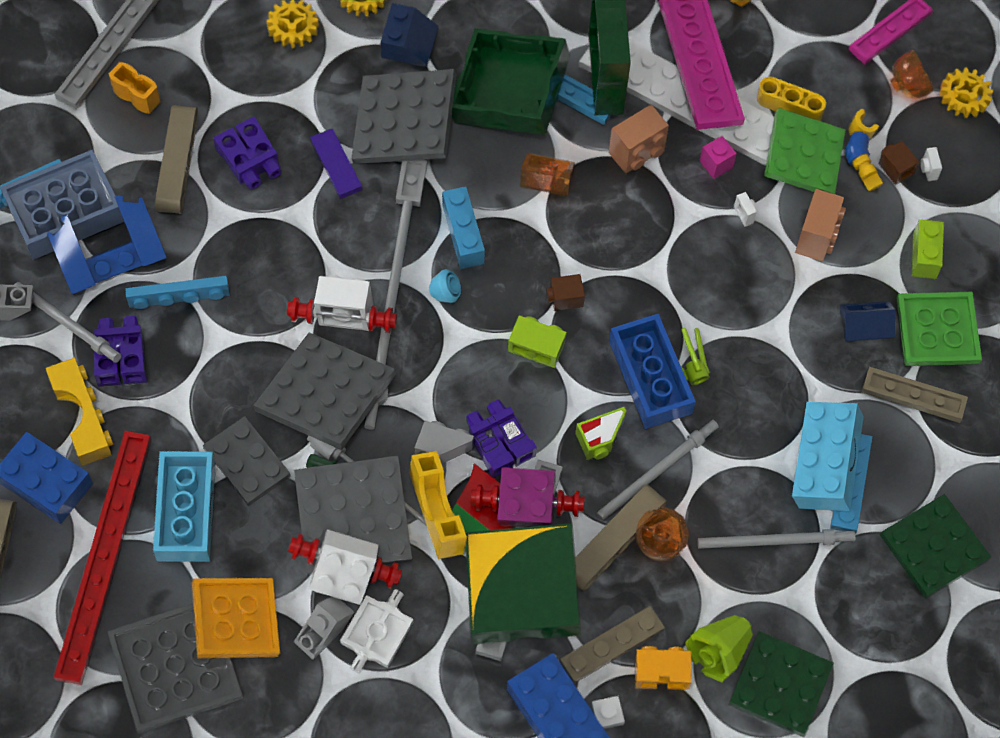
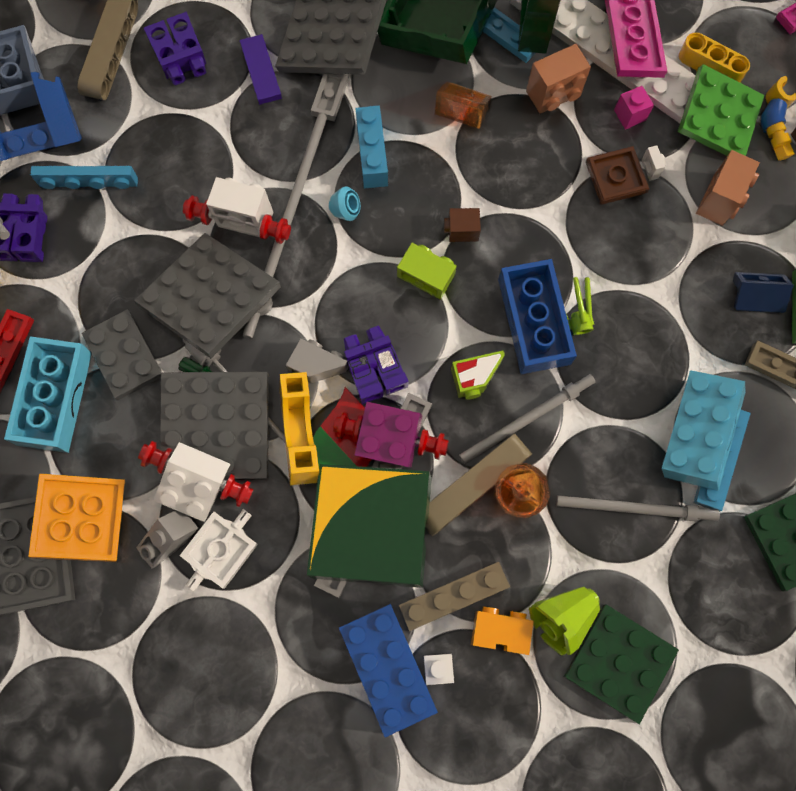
camera: 10 degrees right, 10 degrees up
none -> reddish brown plate [586,146,649,205]

